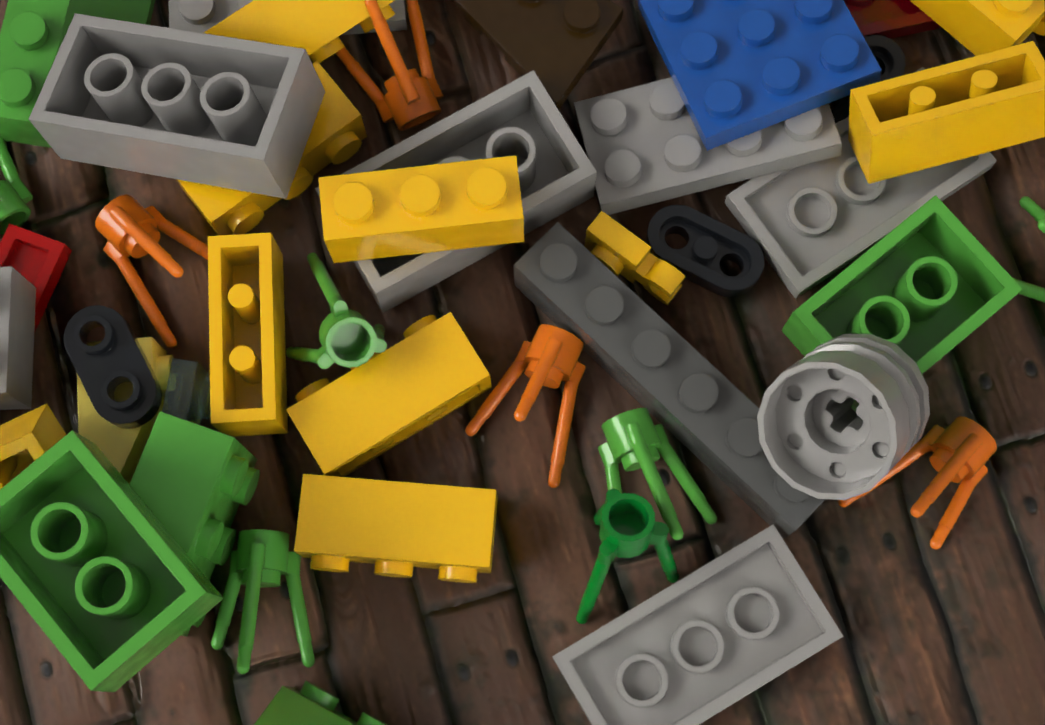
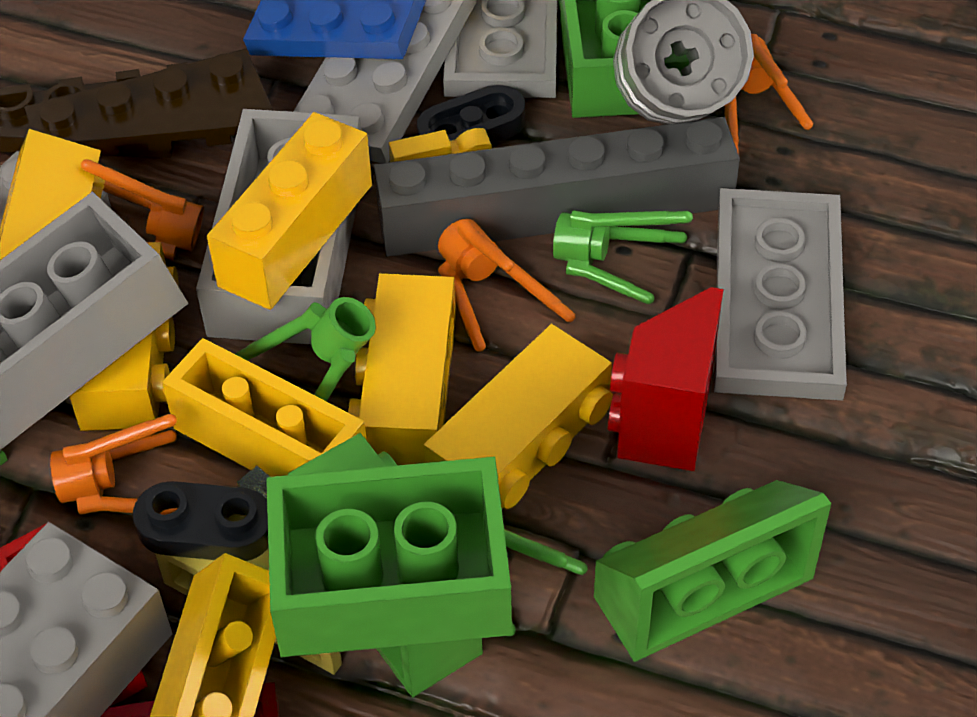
camera: 55 degrees left, 25 degrees down
green plant [576,489,679,624] -> none
none -> red slope [608,287,724,472]

